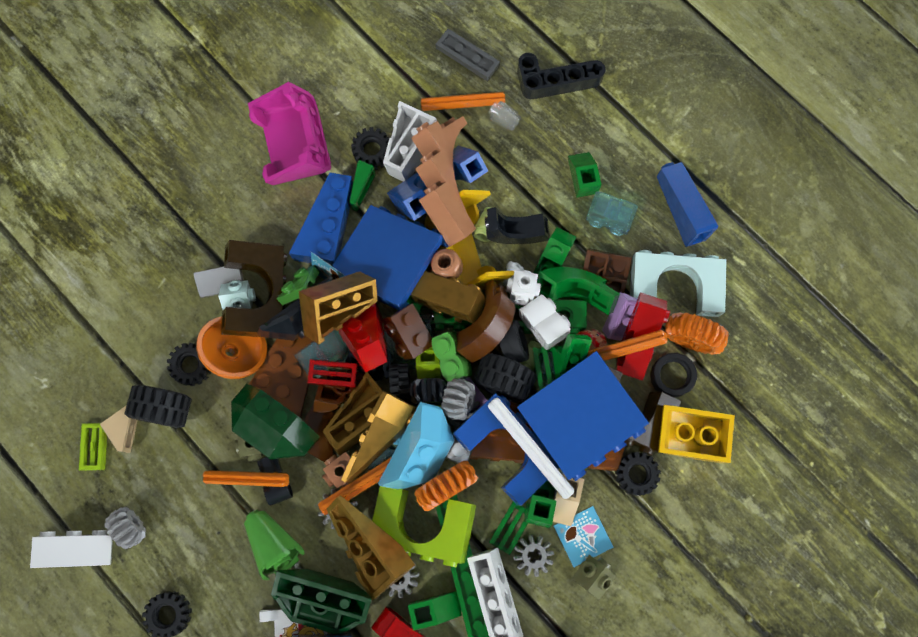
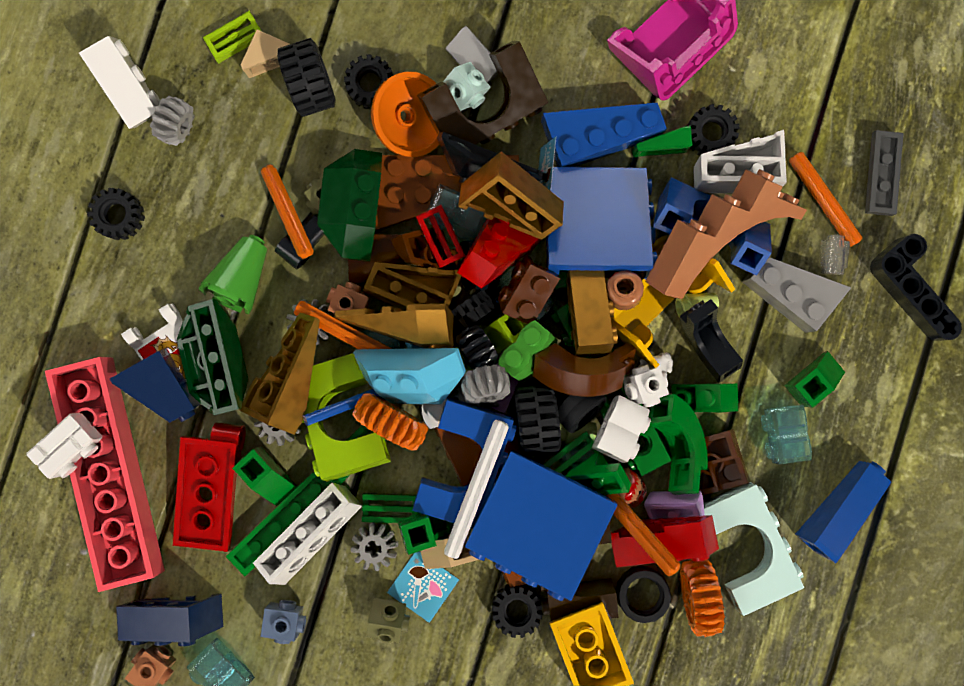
camera: 60 degrees right, 10 degrees up
bright green wing [277,265,320,305] -> none
none -> blue bar [303,389,381,426]
none -> light grey wedge [742,257,851,333]

